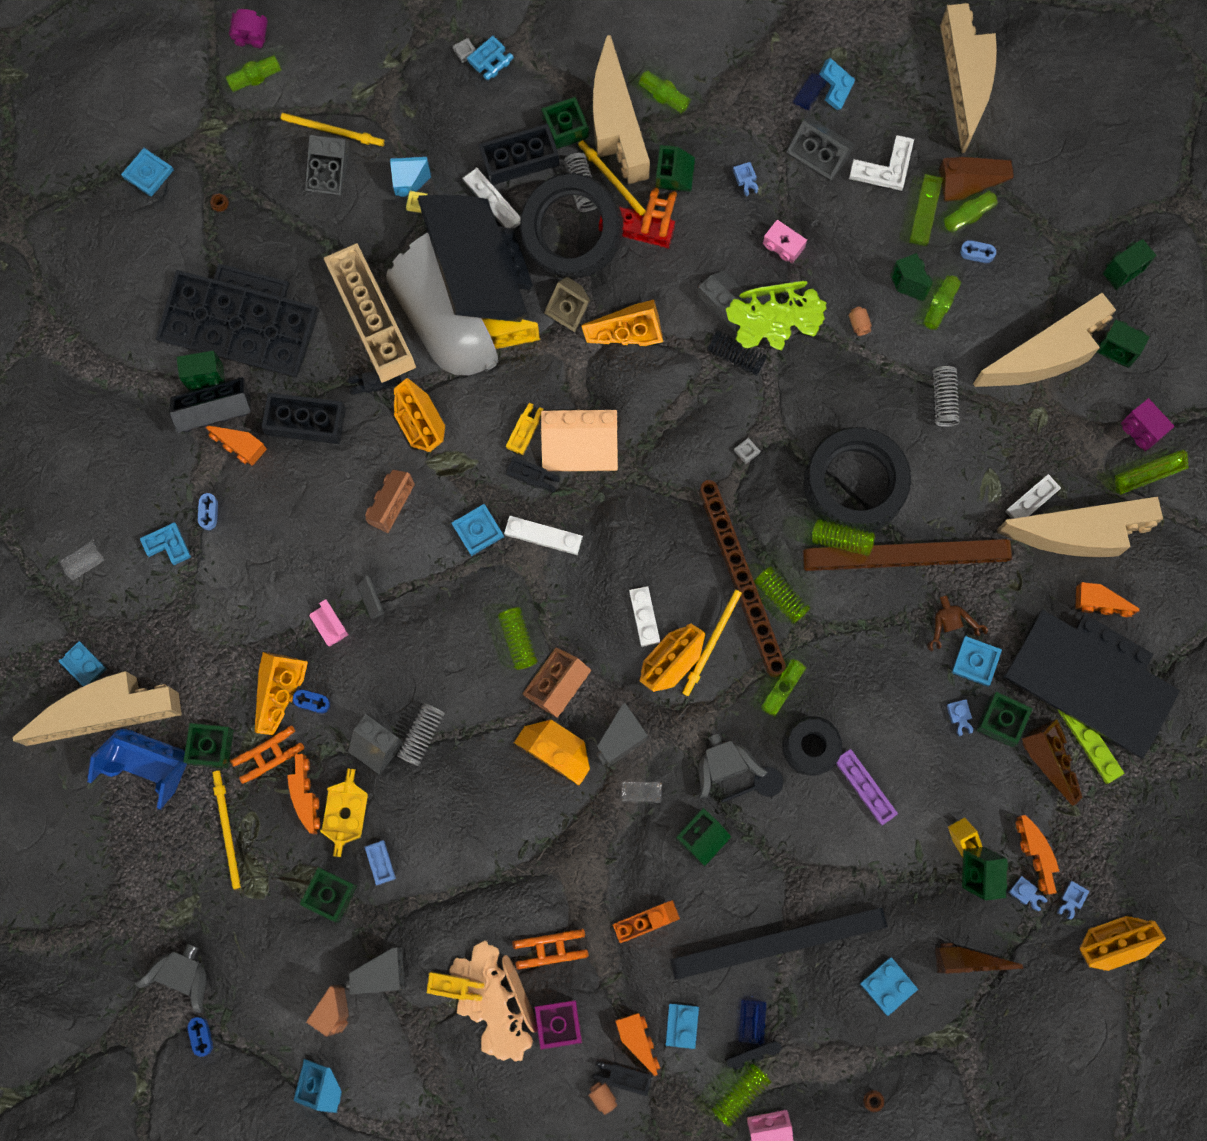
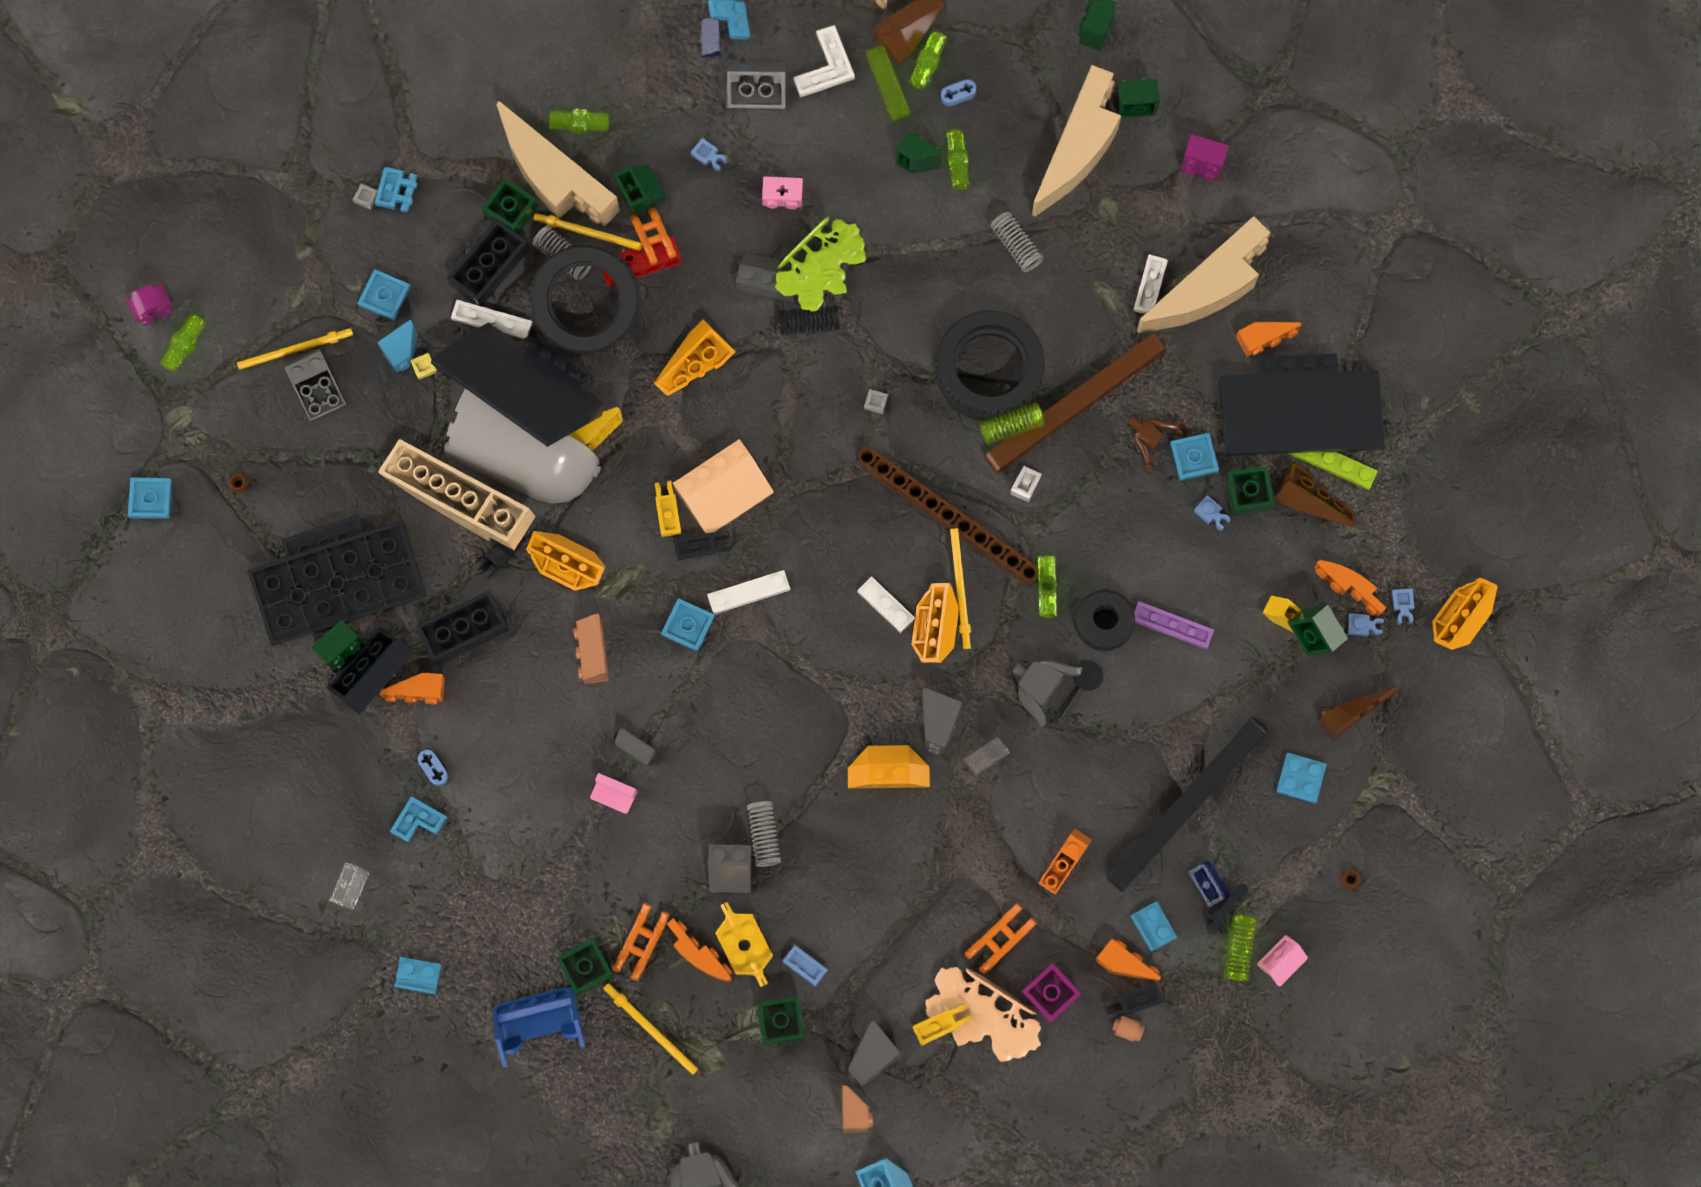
camera: 35 degrees left, 0 degrees up
tan slope [13,671,182,746] -> none
light orange wedge [255,652,308,735] -> none
blue beam [293,690,330,714] -> none
clear neon green piece [498,607,538,670] -> none
nougat slope [522,647,591,718] -> none
dark tan slope [544,277,590,332] -> none
dark green slope [676,808,731,866] -> none
clear neon green piece [754,566,811,624] -> none
nougat brick [849,307,872,336] -> none
clear neon green plate [1115,449,1189,495] -> none
none -> dark azure plate [357,269,411,321]
none -> white slope [1011,466,1042,502]

